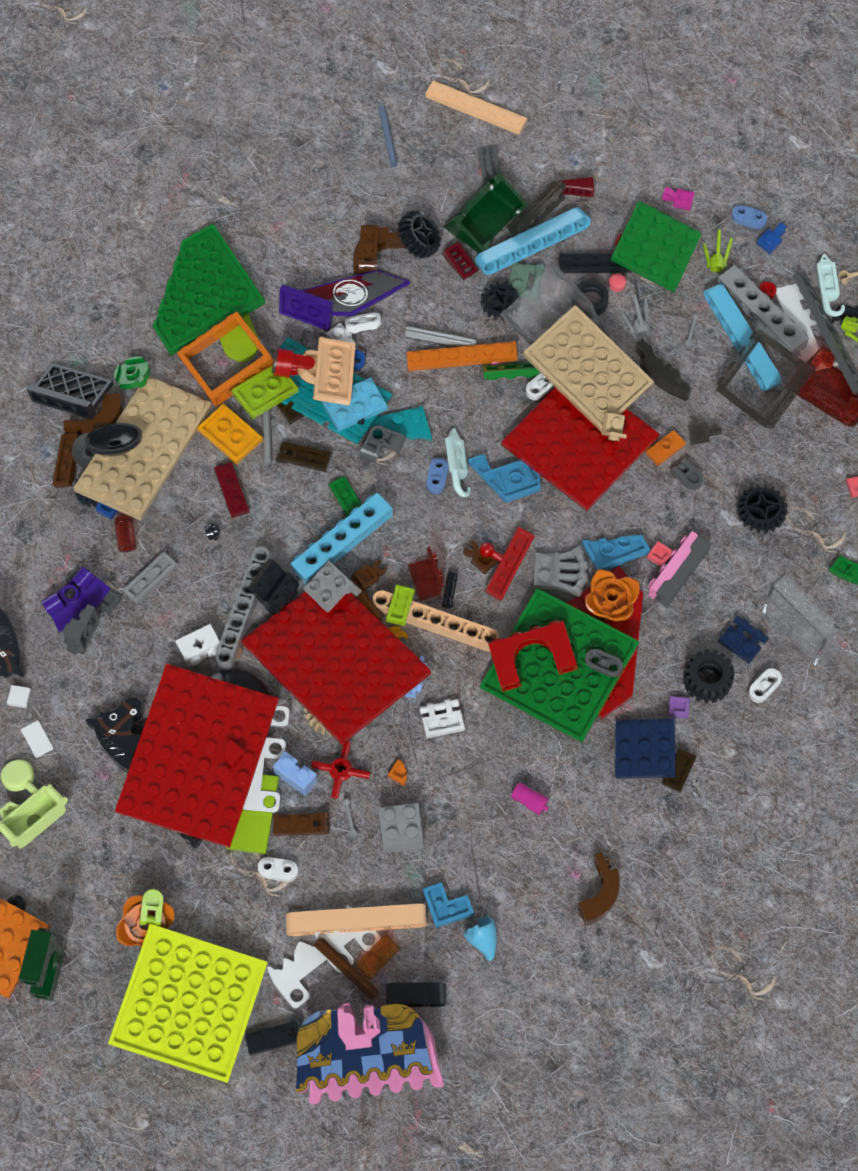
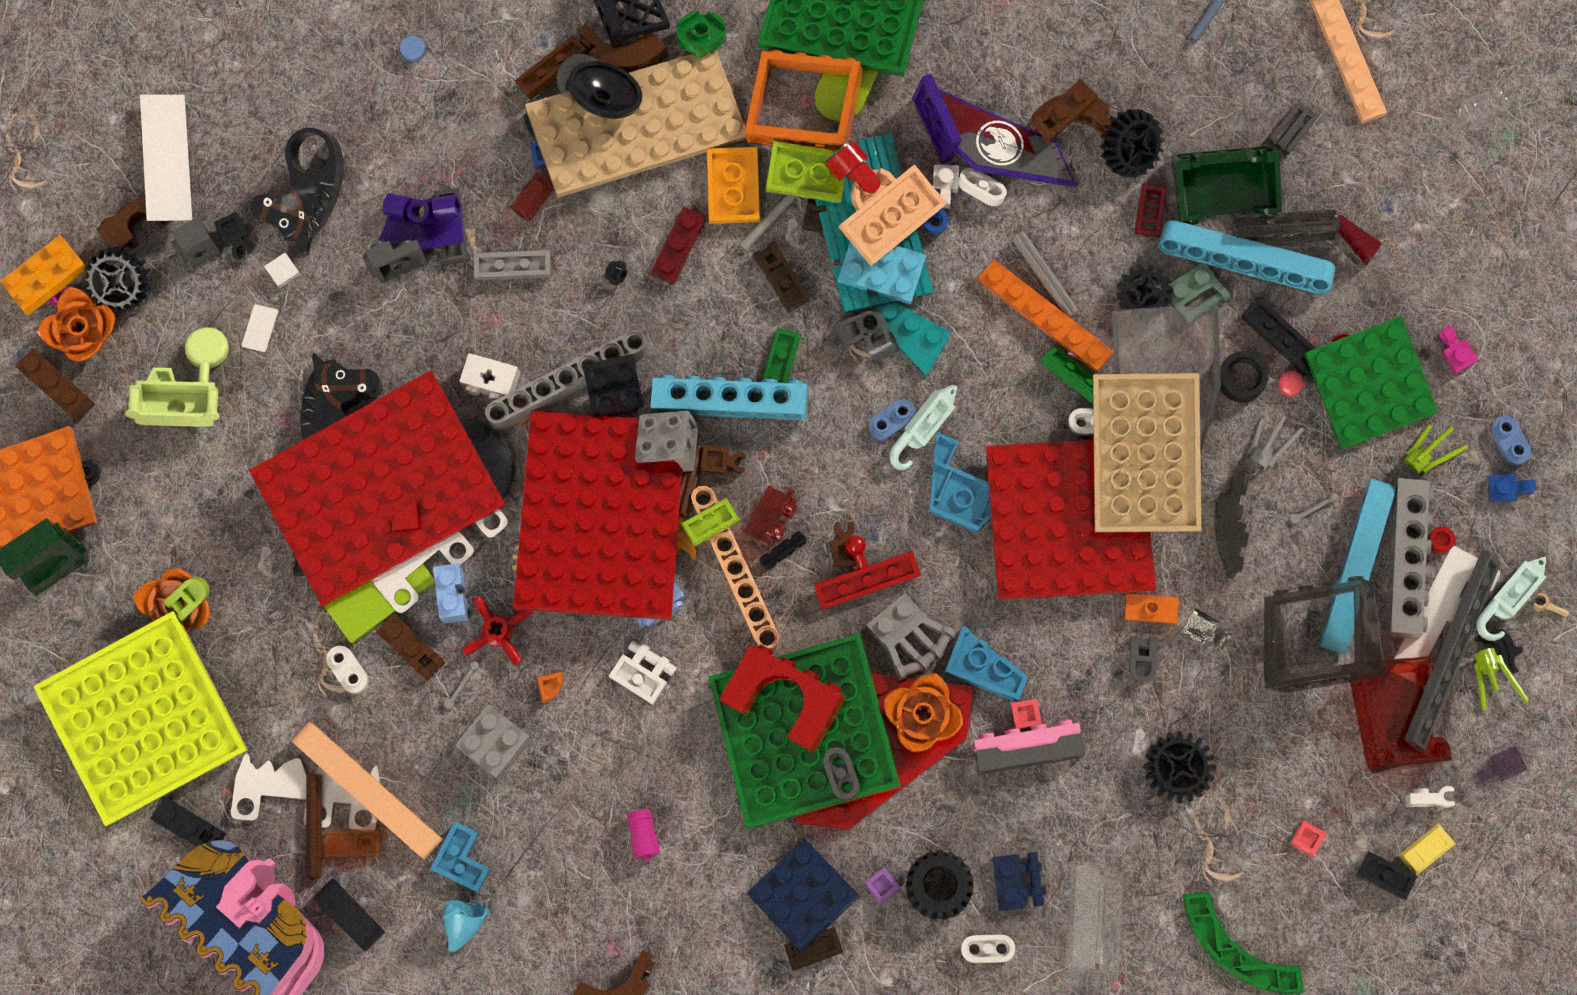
camera: 50 degrees right, 10 degrees up
tan bracket [602,413,627,441] -> none

